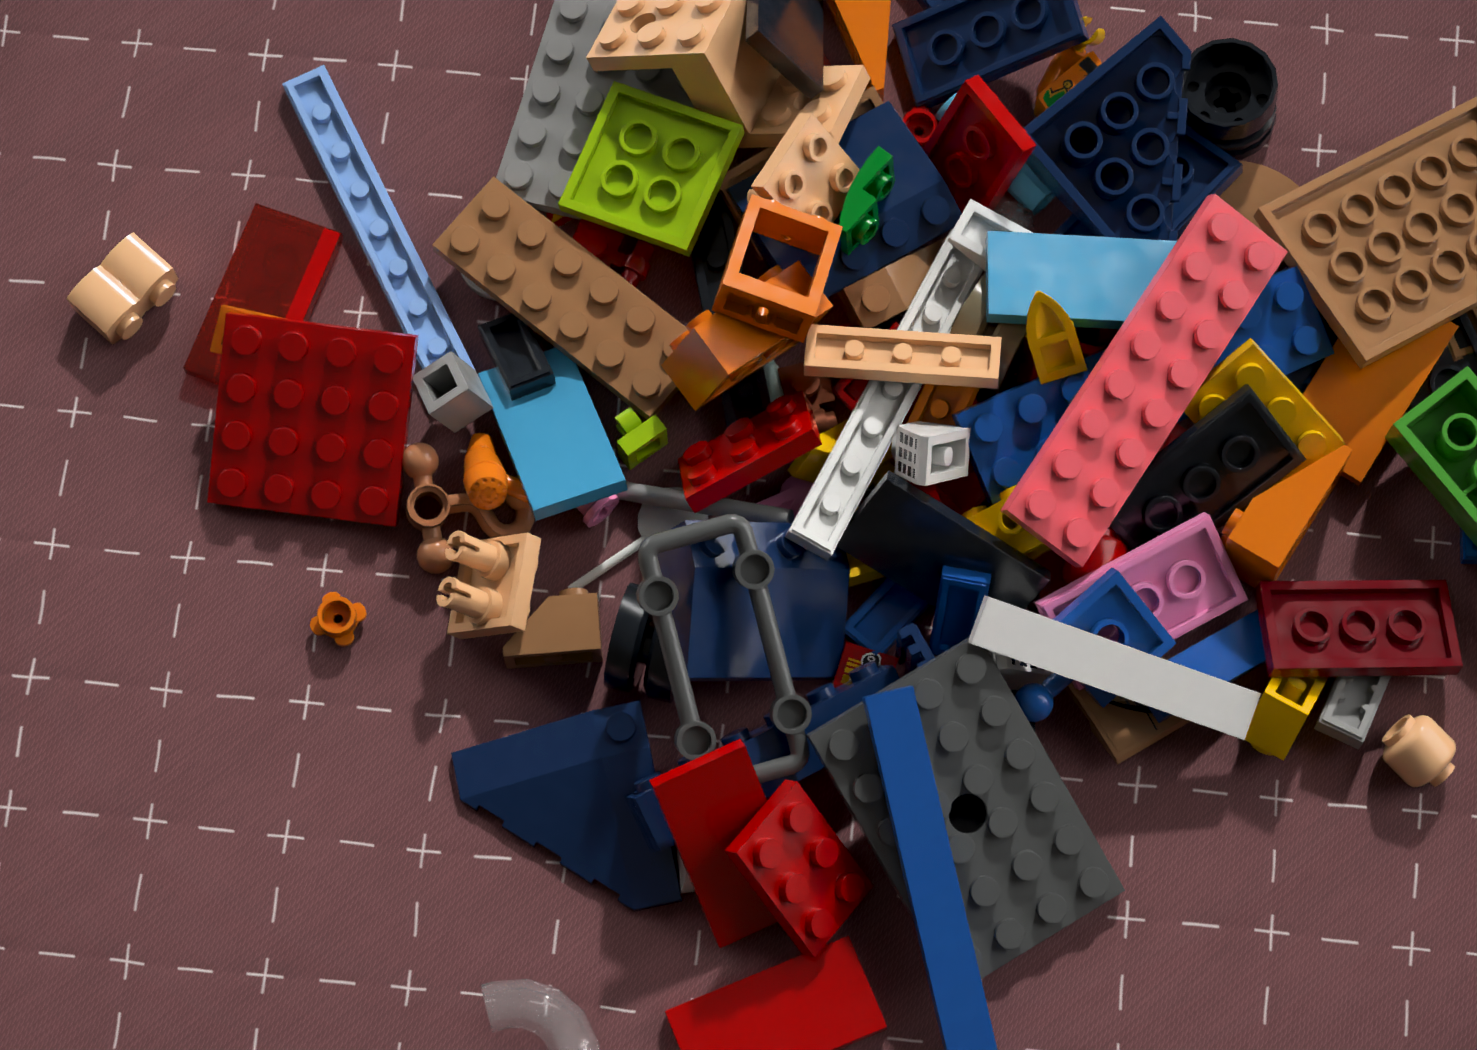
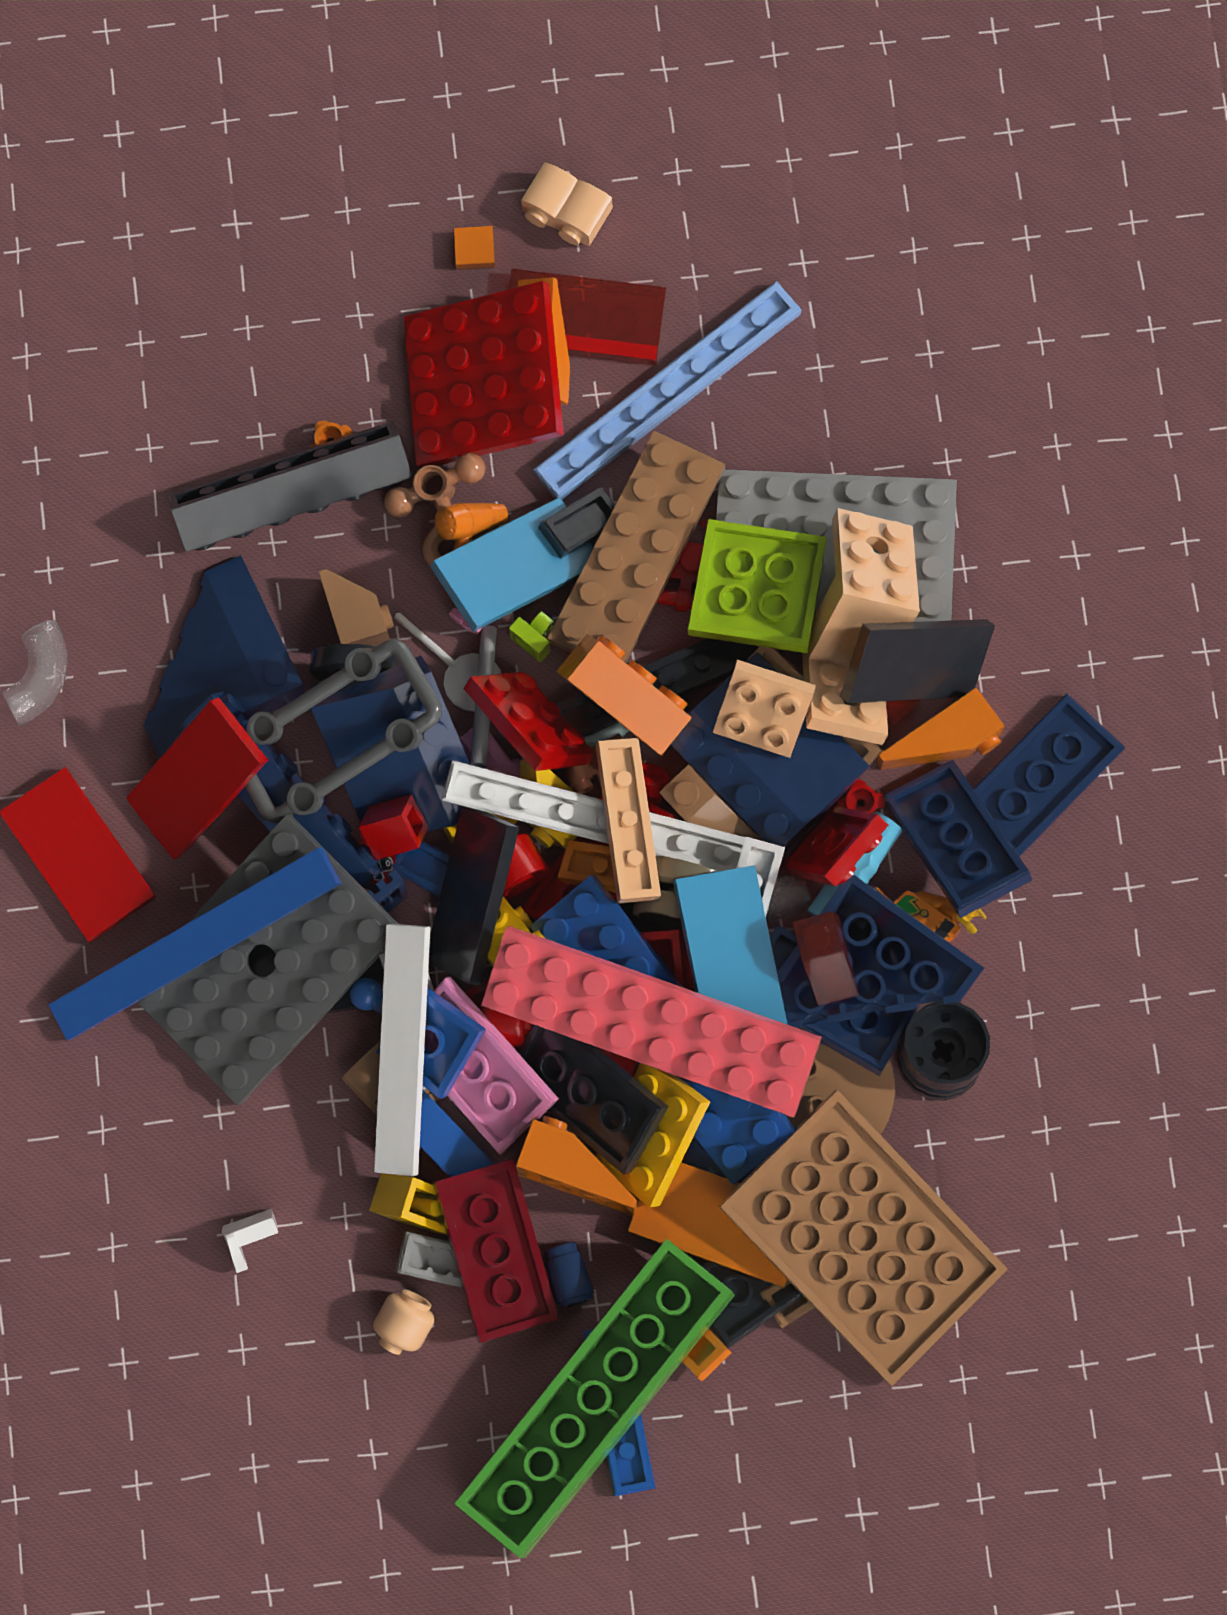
camera: 75 degrees right, 5 degrees up
light grey brick [413,351,494,433] -> none
light nougat plate [436,530,542,639] -> none
orange window [712,194,843,343] -> none
red plate [725,779,874,957] -> none
green slope [839,146,895,256] -> none
white slope [891,421,971,486] -> none
blue tile [929,565,991,655] -> none
yellow plate [1026,291,1087,384] -> none
none -> brick [167,421,412,552]
none -> white tile [222,1209,278,1273]
none -> red brick [359,794,429,860]
none -> orange tile [454,226,495,270]
none -> dark blue piece [544,1242,594,1308]
none -> clear red slope [792,911,859,1006]

